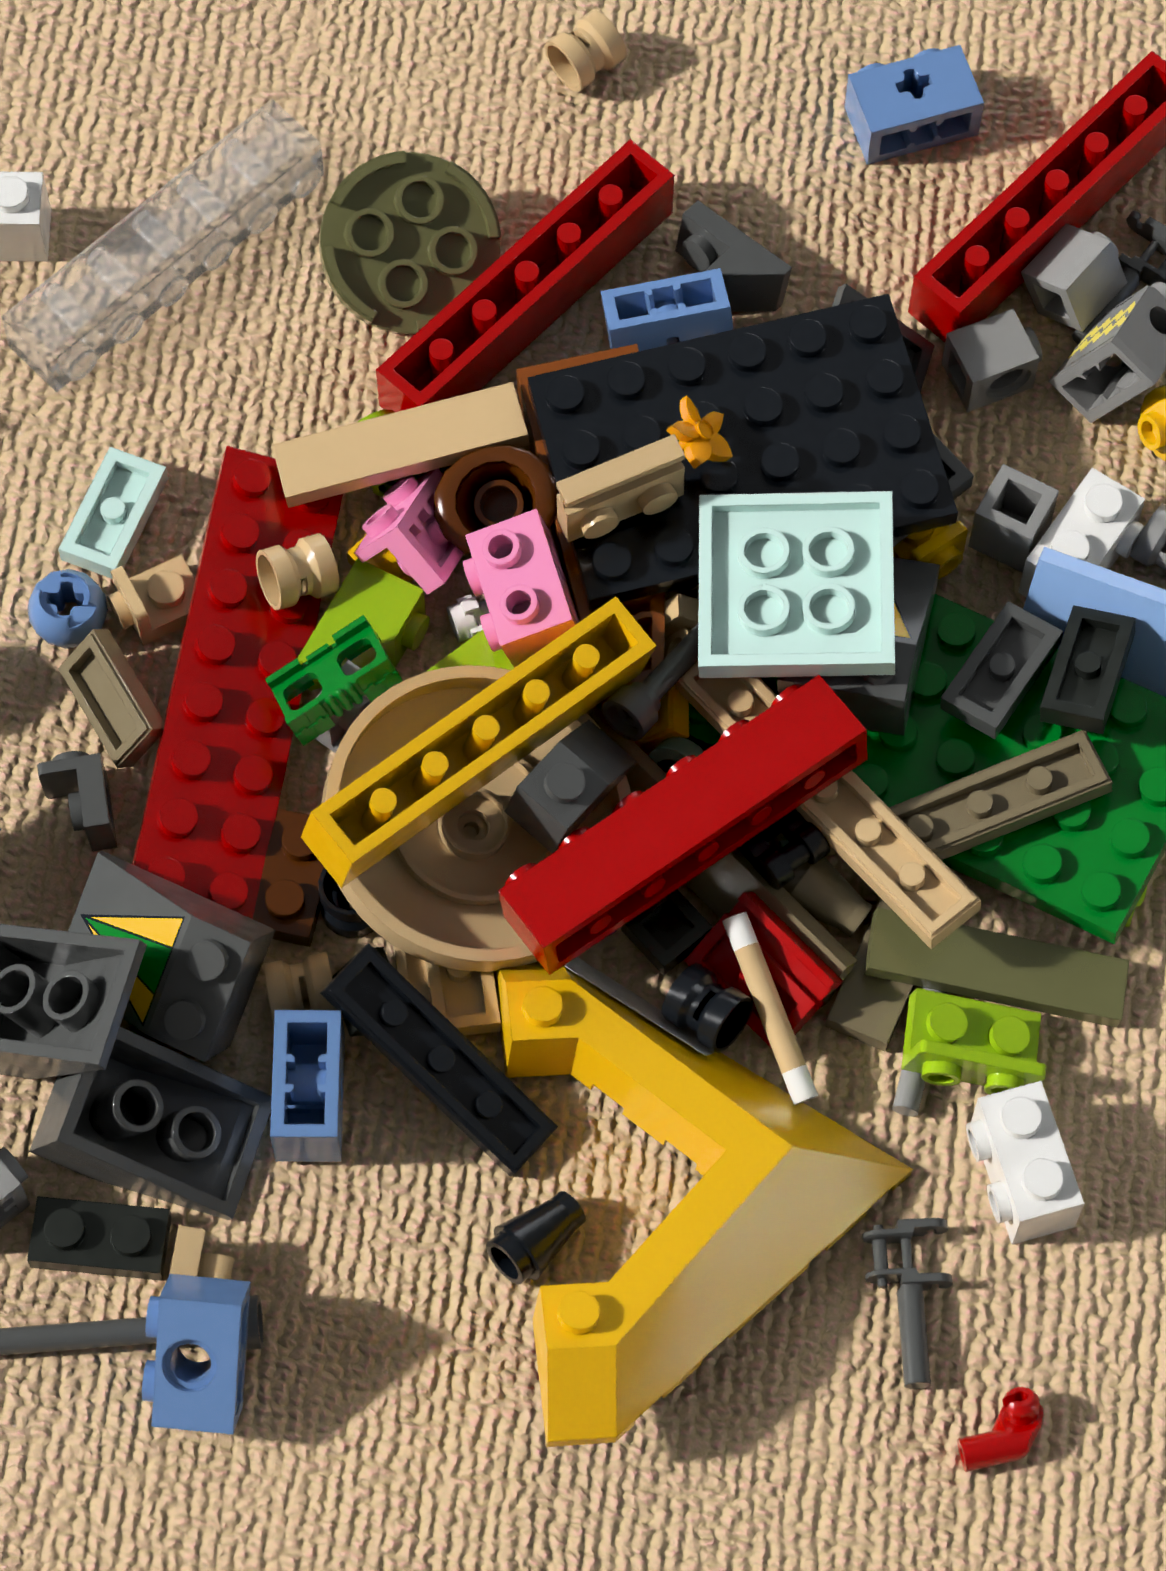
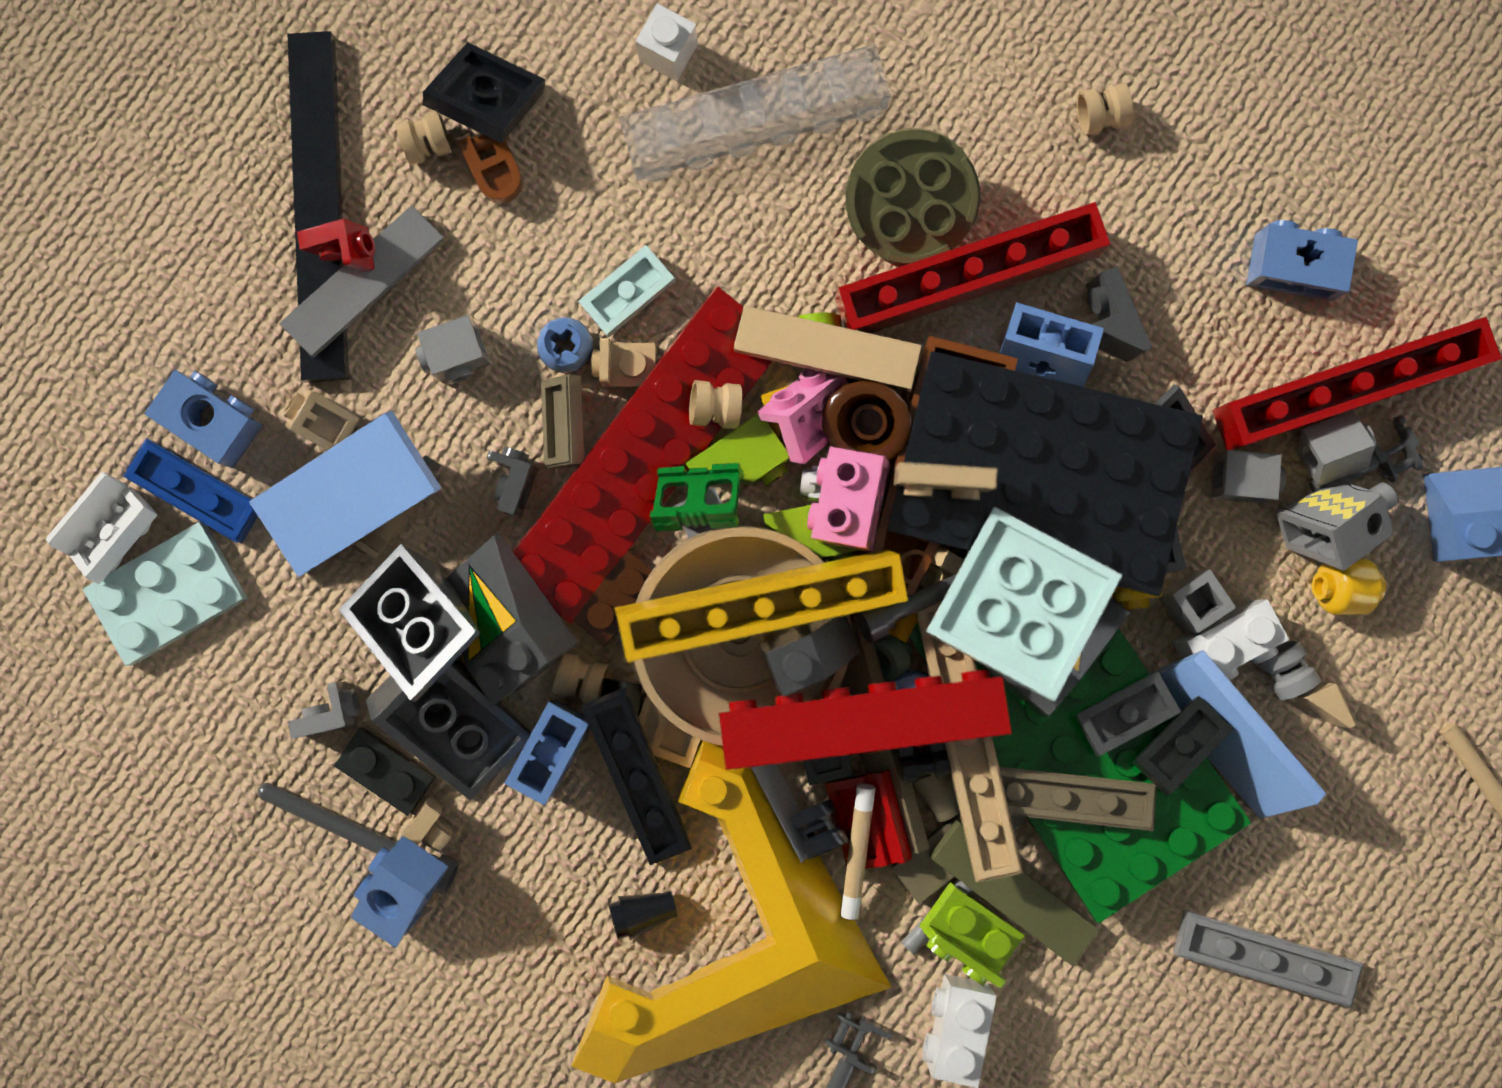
camera: 30 degrees right, 20 degrees up
light orange plant [666,395,733,469] -> none

